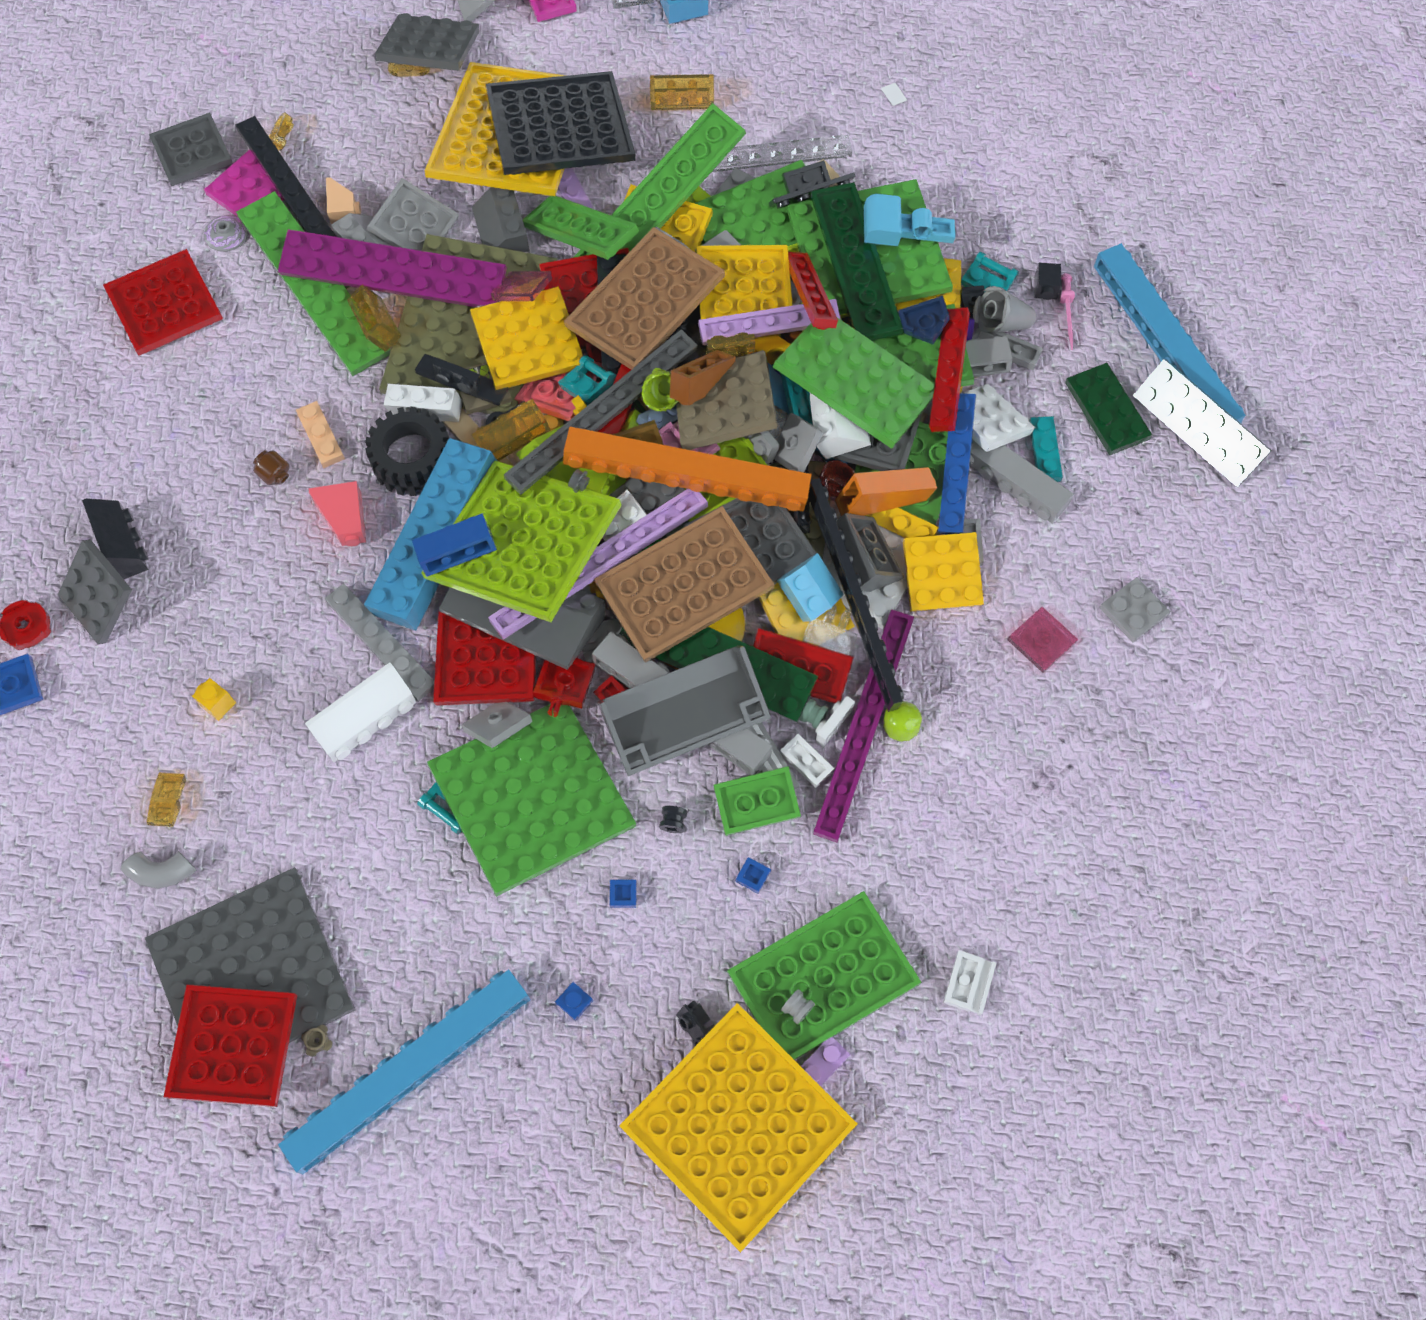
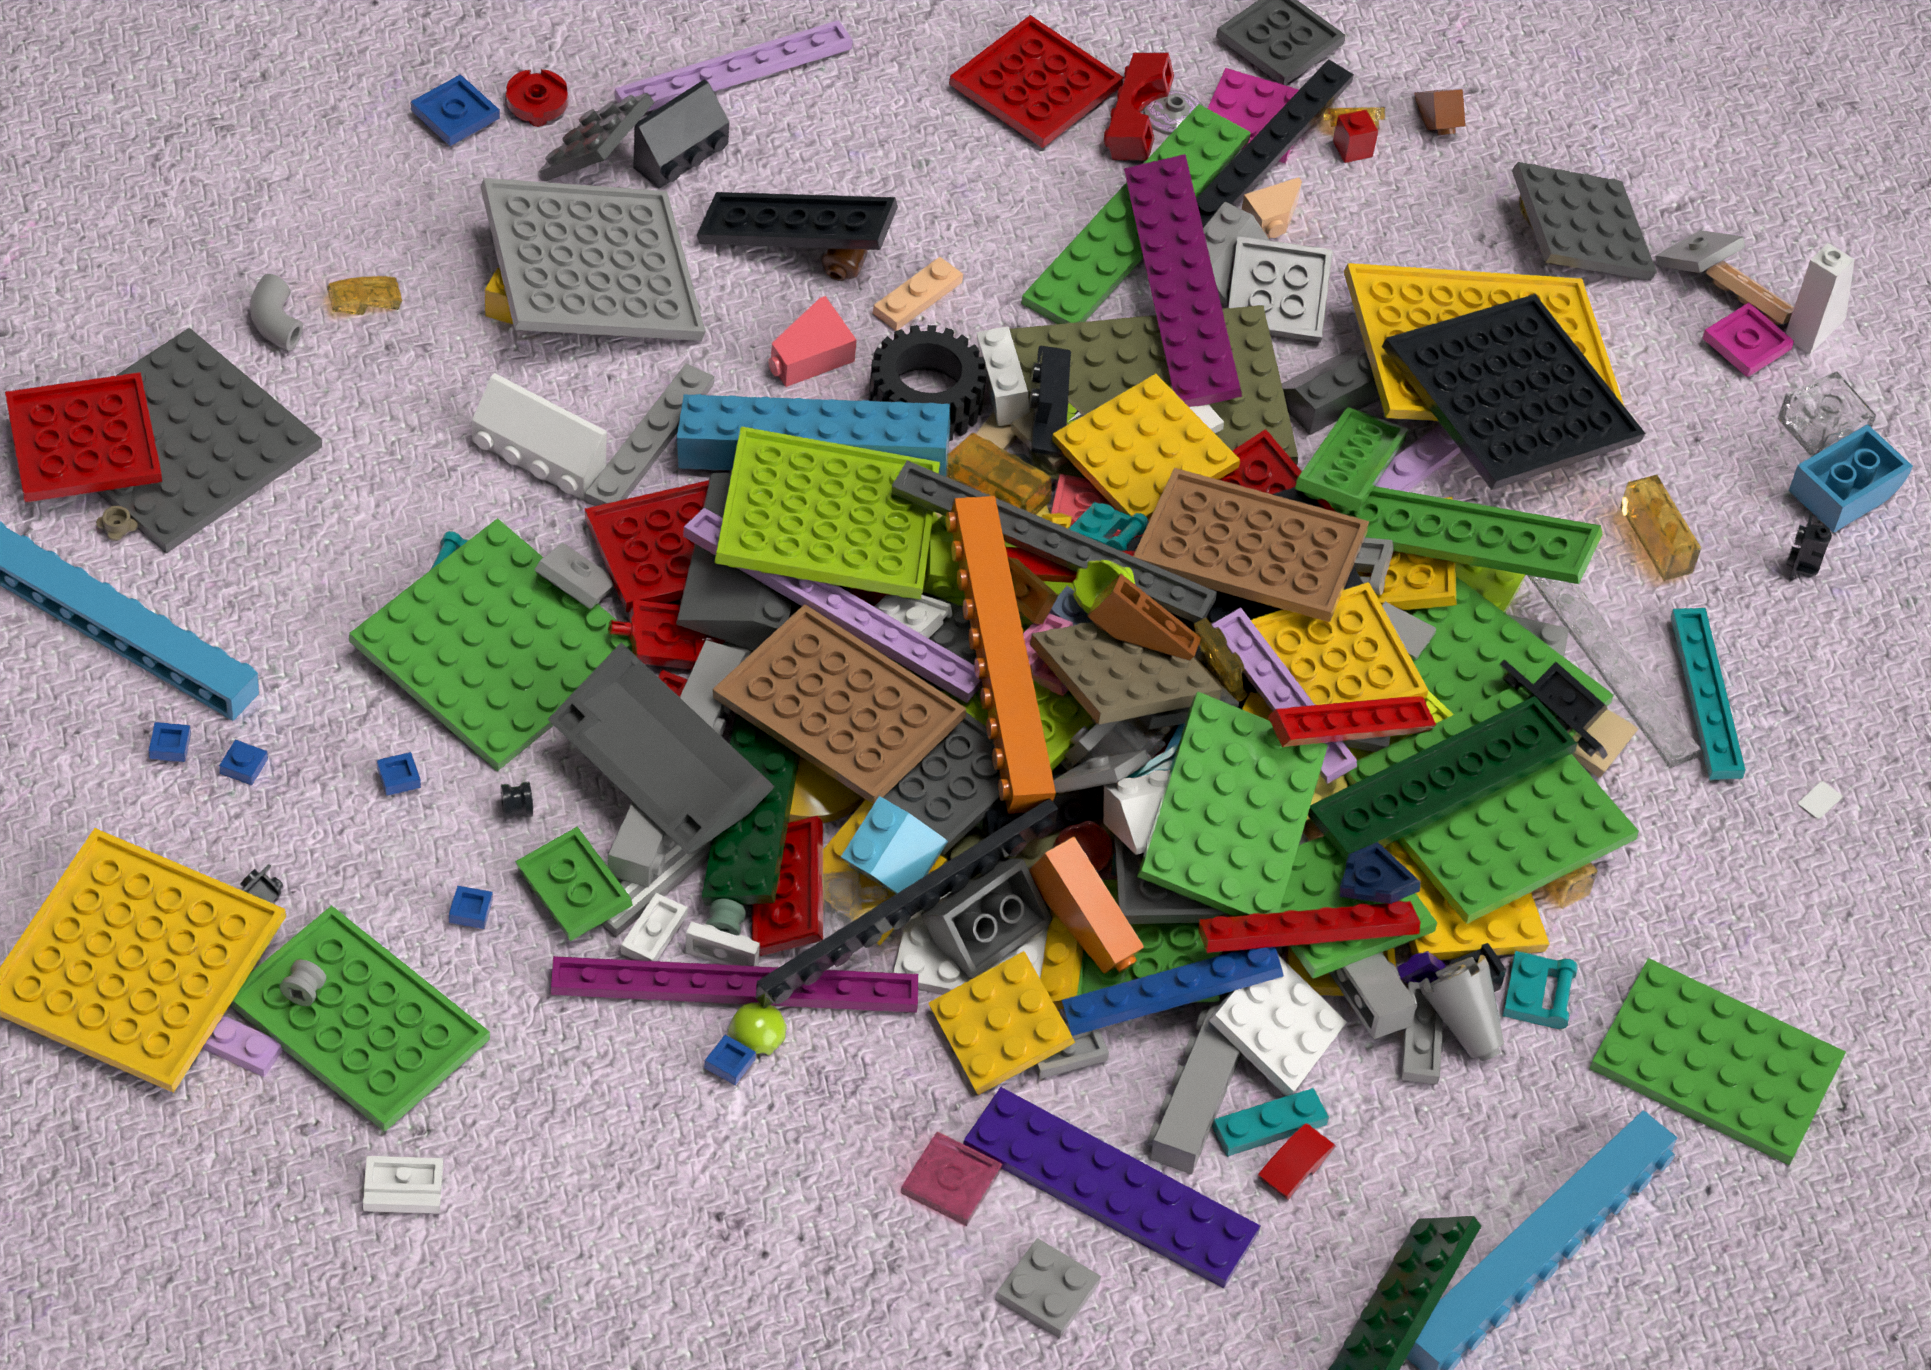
camera: 65 degrees right, 15 degrees down
clear yellow brick [347,284,401,352] -> none
blue brick [412,513,497,577] -> none
clear pink tile [491,271,552,301] -> none
dark grey plate [568,469,590,493] -> none
medium azure plate [864,194,955,246] -> none
black brick [1034,262,1061,300] -> none
bright pink sword [1060,273,1075,350] -> none
dark green plate [1065,363,1152,456] -> none
none -> blue plate [149,722,191,762]
none -> light grey plate [480,178,706,341]
none -> lavender plate [614,20,853,112]
none -> black plate [697,192,898,250]
none -> blue plate [704,1035,756,1086]
none -> dark purple plate [963,1087,1261,1288]
none -> red arch [1104,52,1174,160]
none -> red slope [1258,1123,1336,1200]
none -> red brick [1333,109,1378,163]
none -> dark orange slope [1414,89,1466,135]
none -> bright green plate [1590,958,1846,1166]
none -> teal plate [1670,608,1746,780]
none -> black hinge [1786,514,1832,581]

